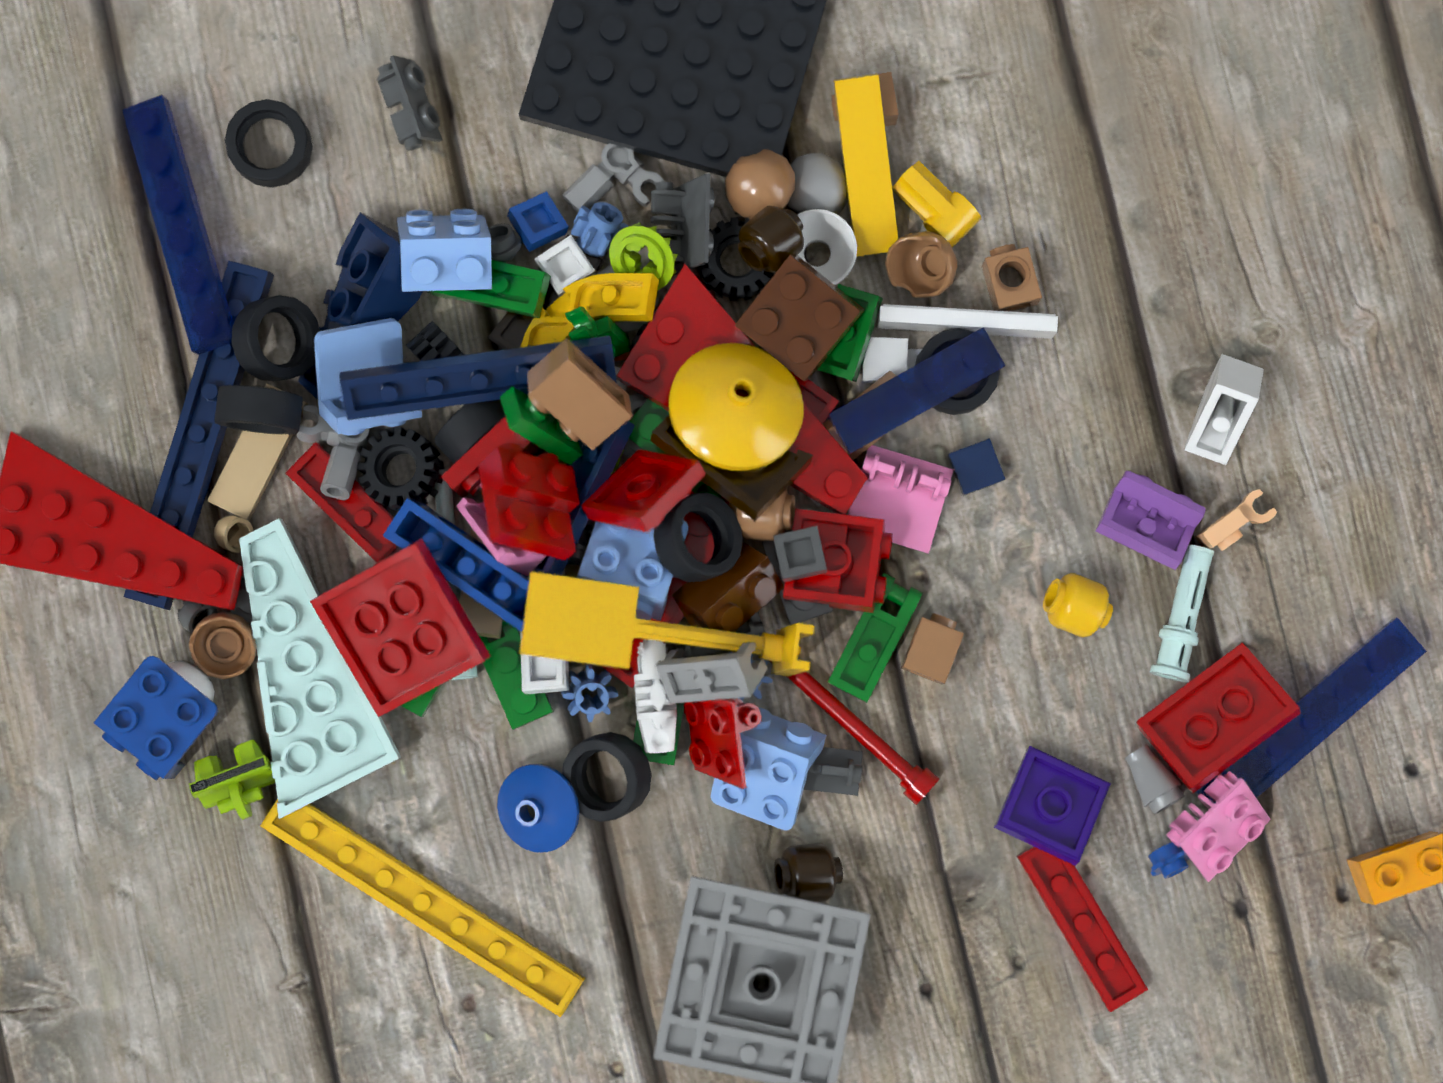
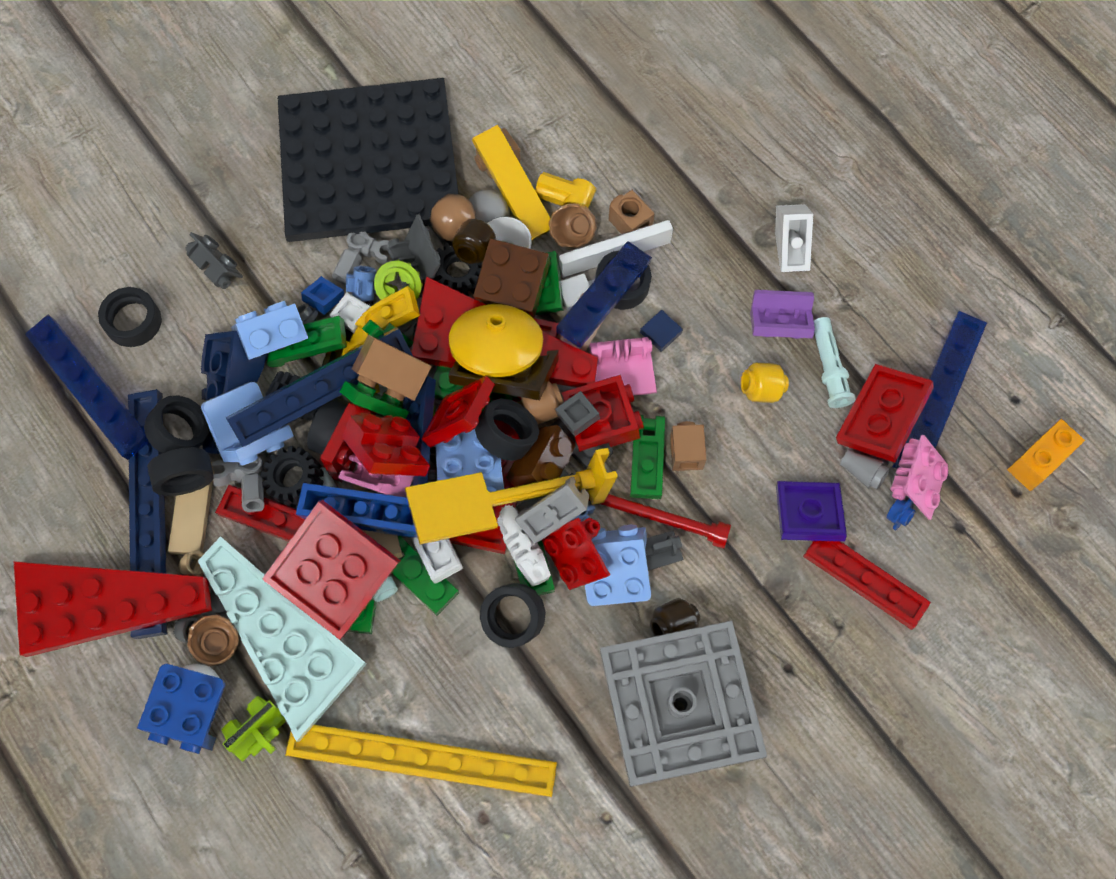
camera: 30 degrees left, 15 degrees down
blue dish [497,764,580,853] -> none
medium blue gear [561,664,618,722] -> none
light nougat plate [1195,489,1277,551] -> none

